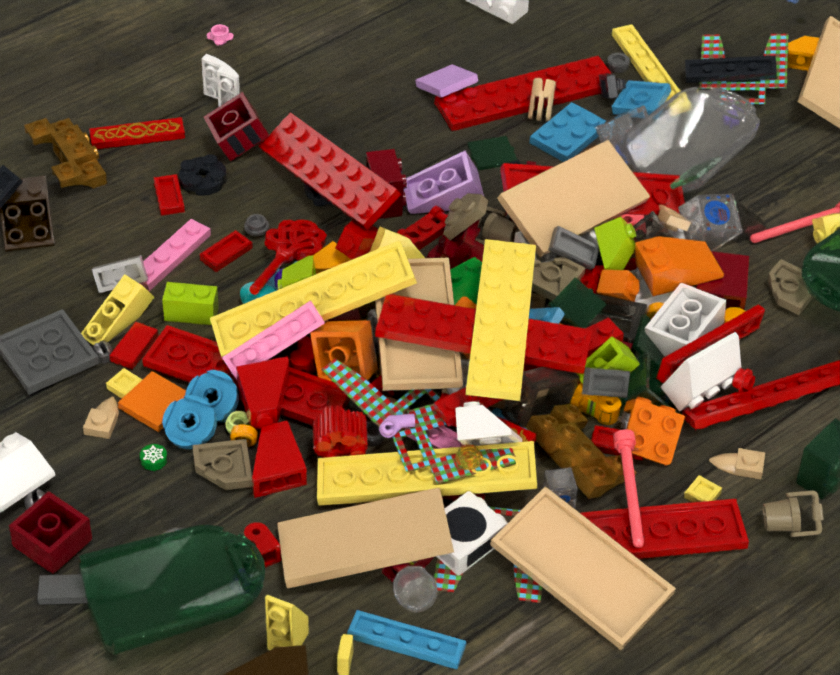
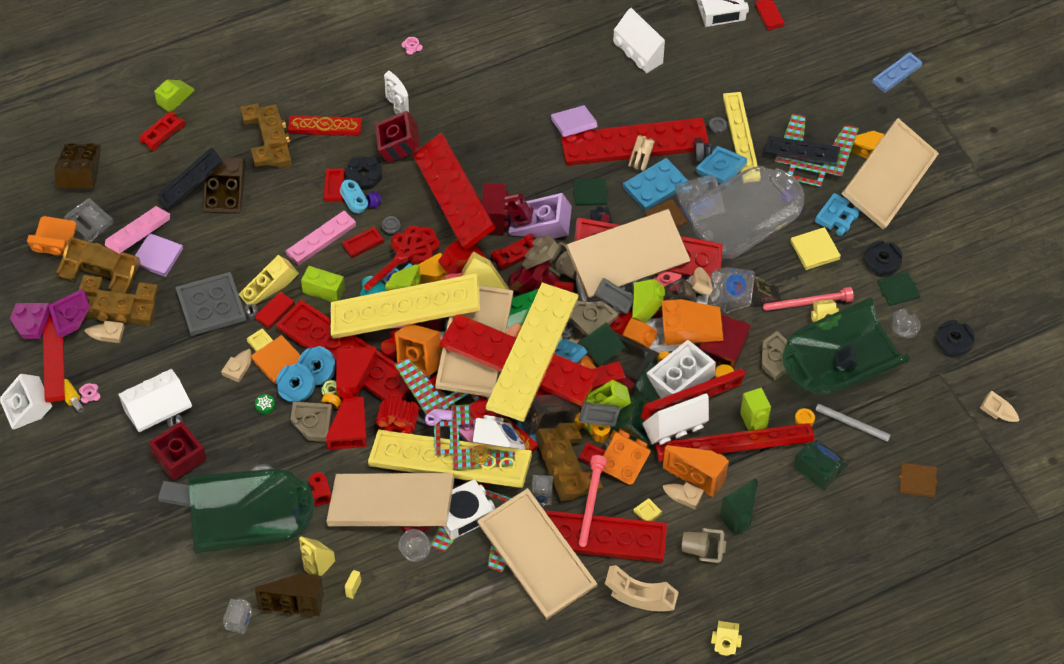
camera: 15 degrees right, 10 degrees up
light grey tile [92,255,148,293] -> none
bright pink plate [222,300,325,380] -> none
dark azure tile [347,610,466,669] -> none
clear green piece [670,156,722,189] -> none
red plate [732,368,755,393] -> none
none -> medium azure plate [340,180,368,214]
none -> dark purple plate [366,191,381,209]
none -> dark red leg [505,193,534,226]
none -> tan arch [605,565,679,611]
none -> orange slope [663,445,729,497]
none -> lime brick [740,388,771,431]
none -> light yellow tile [790,227,840,270]
none -> dark azure plate [815,193,861,236]

